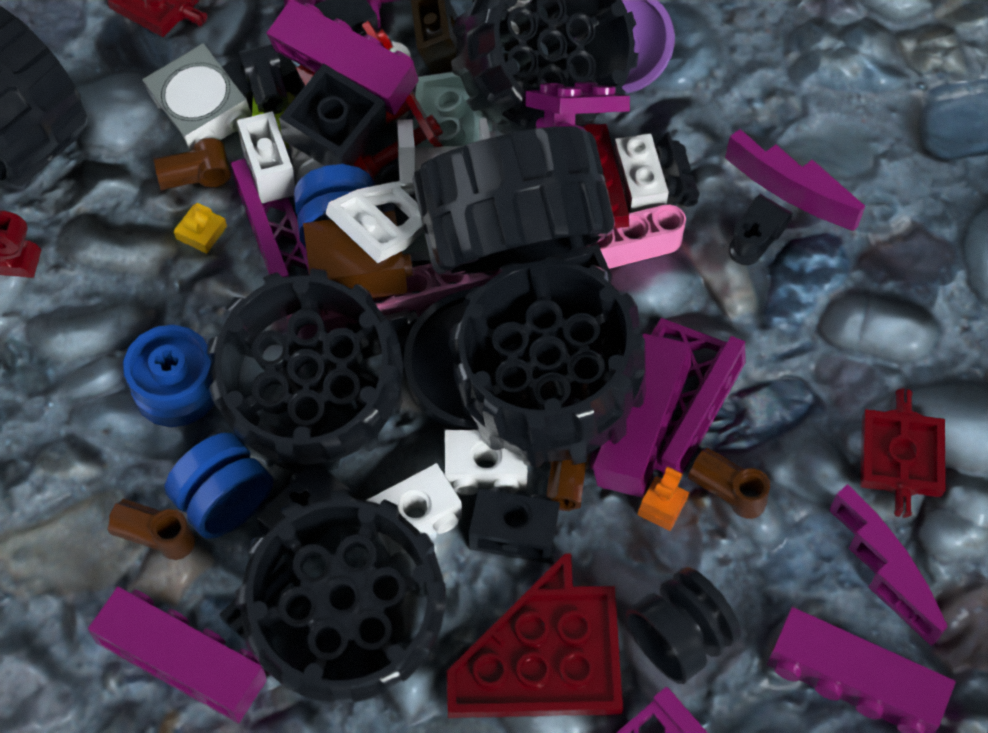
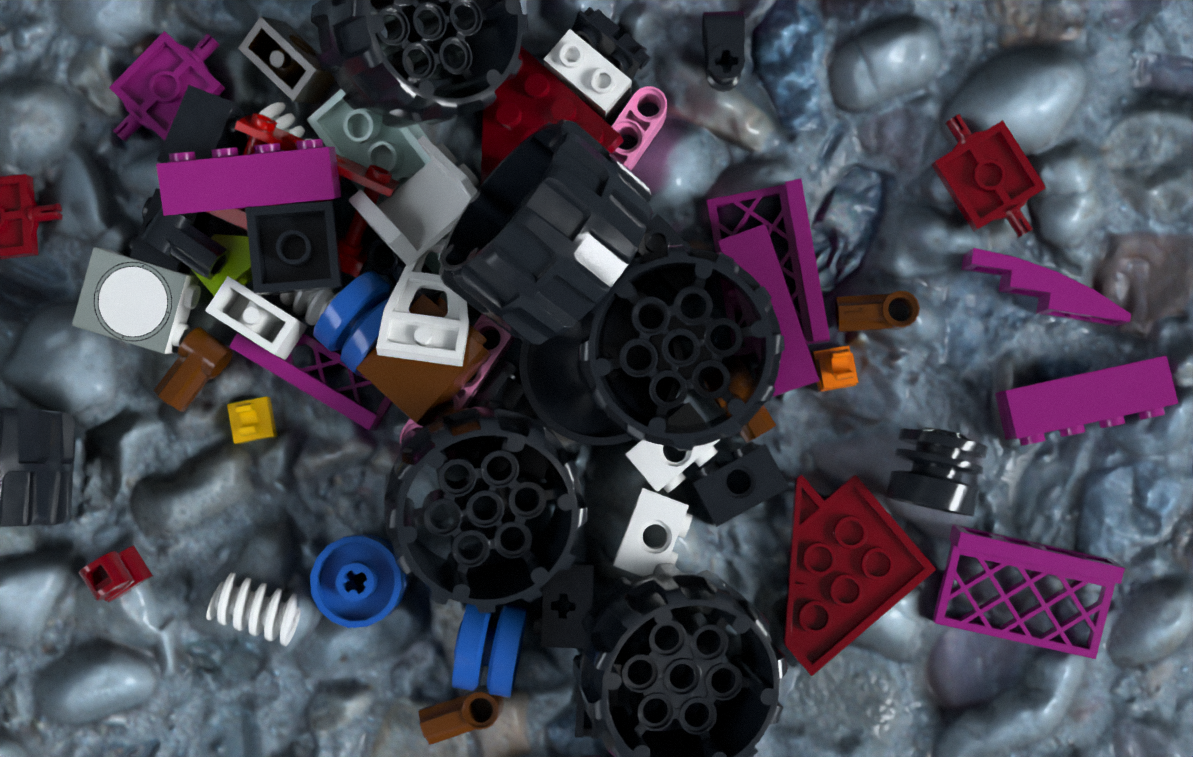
camera: 30 degrees left, 25 degrees up
magenta plate [526,82,630,129] -> none
none -> white piece [206,572,301,646]

